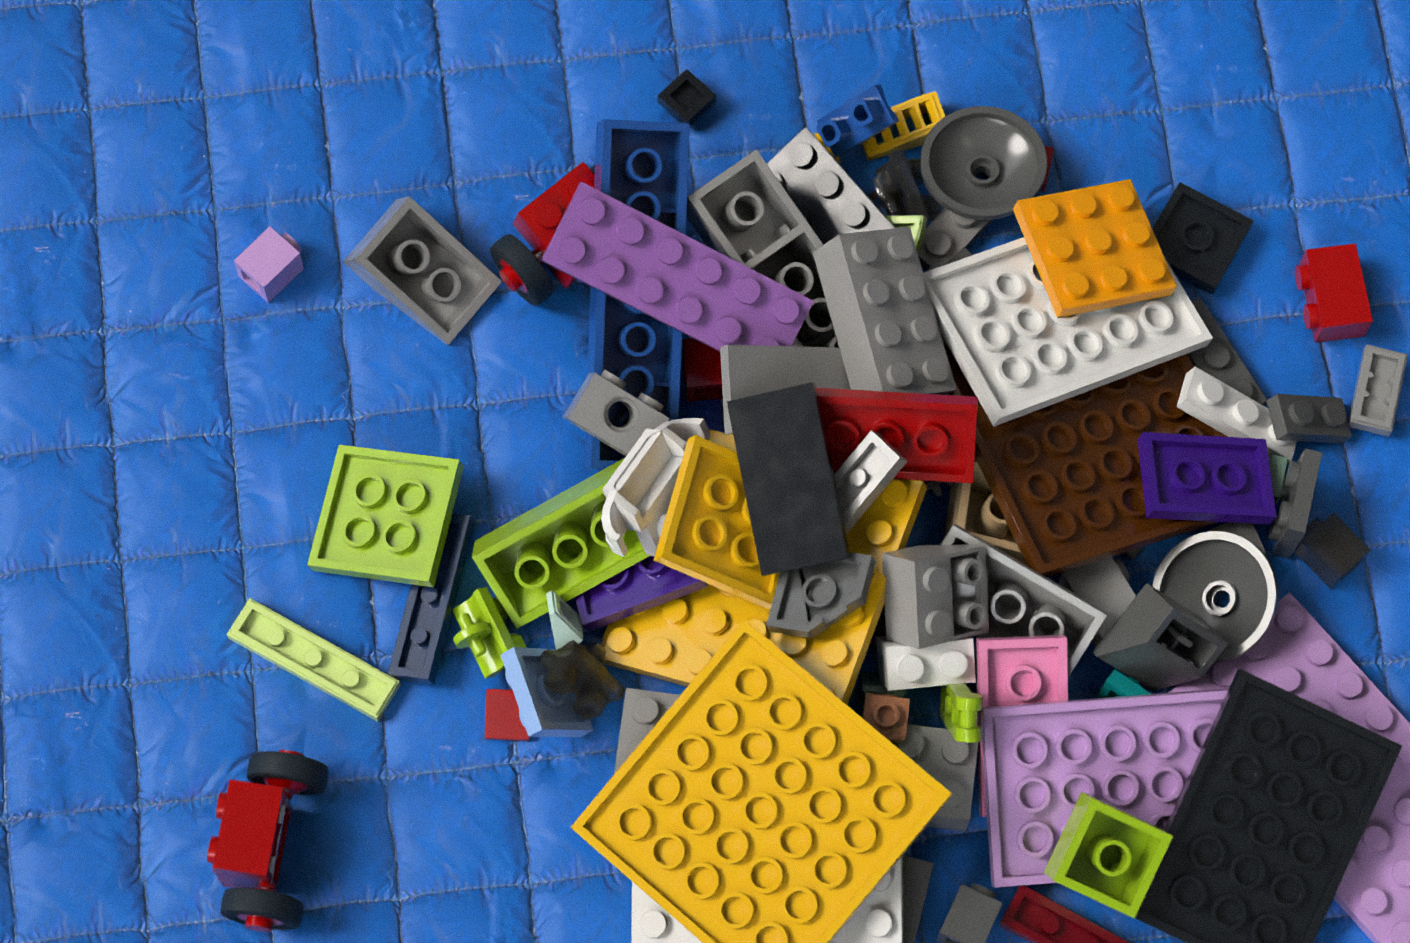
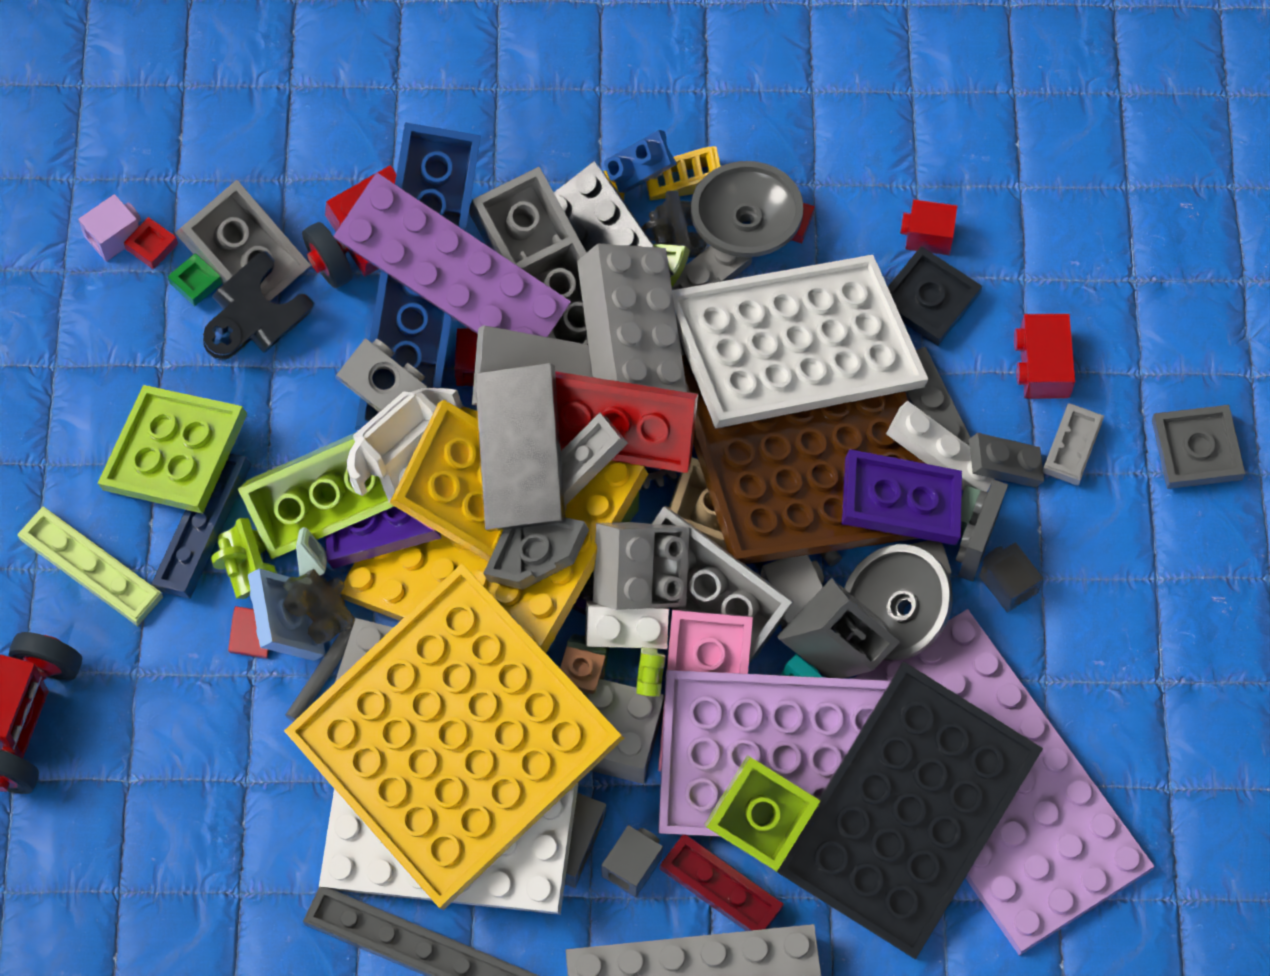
camera: 10 degrees right, 5 degrees down
black plate [658,69,716,126] -> none
light orange plate [1013,179,1177,318] -> none
none -> red plate [123,217,178,270]
none -> green plate [168,253,222,307]
none -> black piece [203,251,315,360]
none -> dark grey bar [285,618,355,722]
none -> red brick [900,199,957,256]

